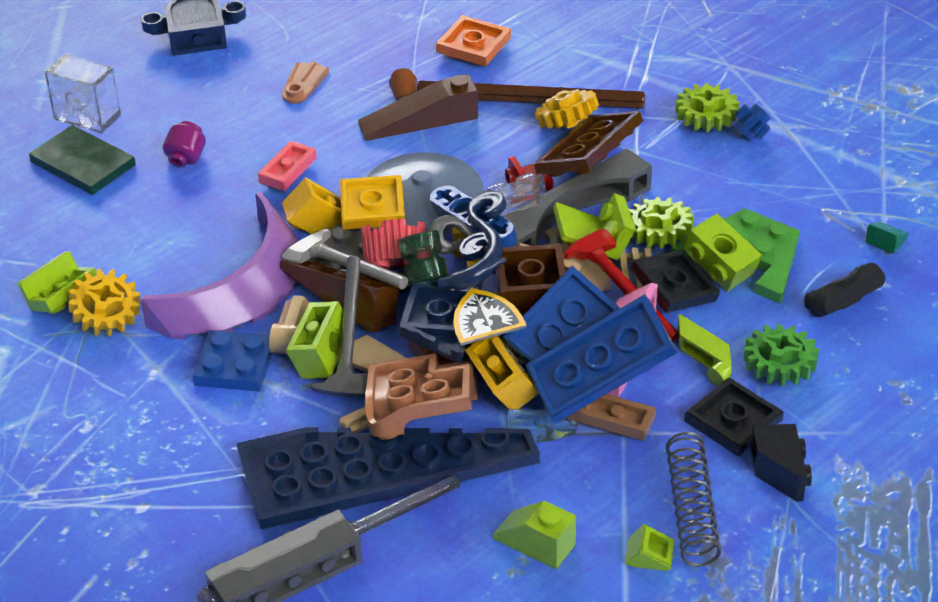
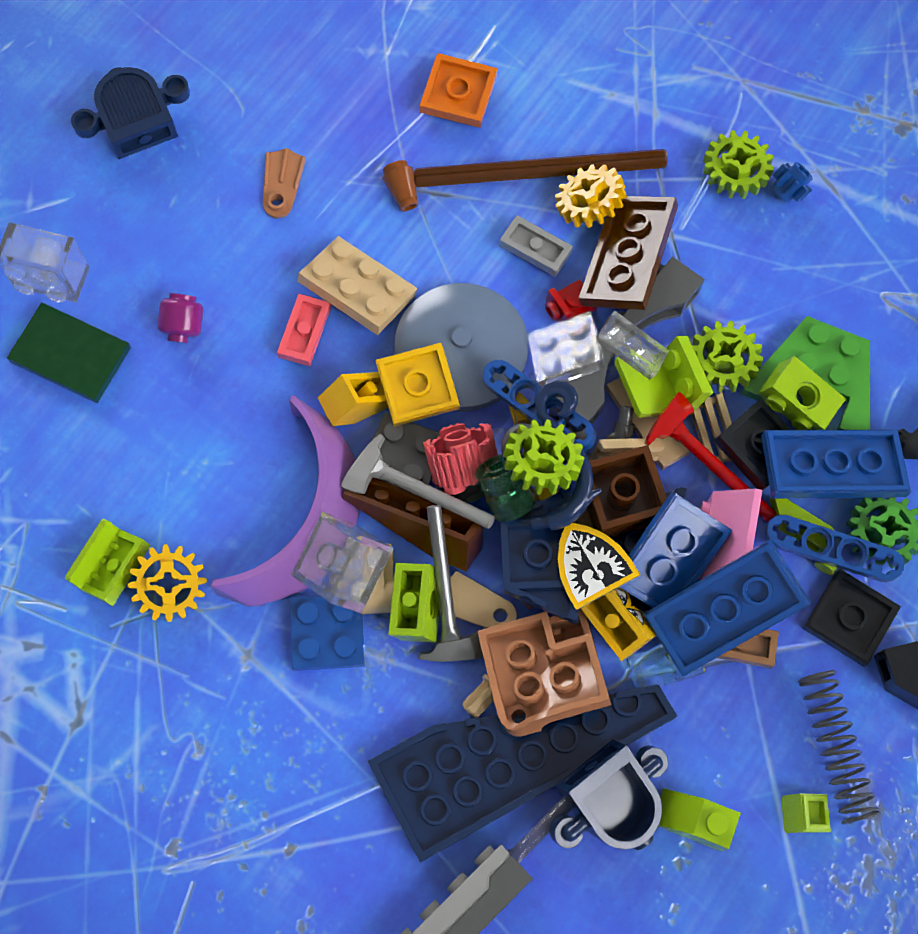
camera: 15 degrees left, 30 degrees up
reddish brown slope [358,74,478,141] -> none
none -> clear brick [291,511,394,613]
none -> tan plate [297,236,418,335]
none -> light grey plate [499,215,573,277]
none -> lime gear [503,419,584,495]
none -> piece [550,739,668,850]
none -> clear plate [595,311,669,380]
none -> blue tile [761,430,911,499]
none -> blue beam [765,515,904,582]

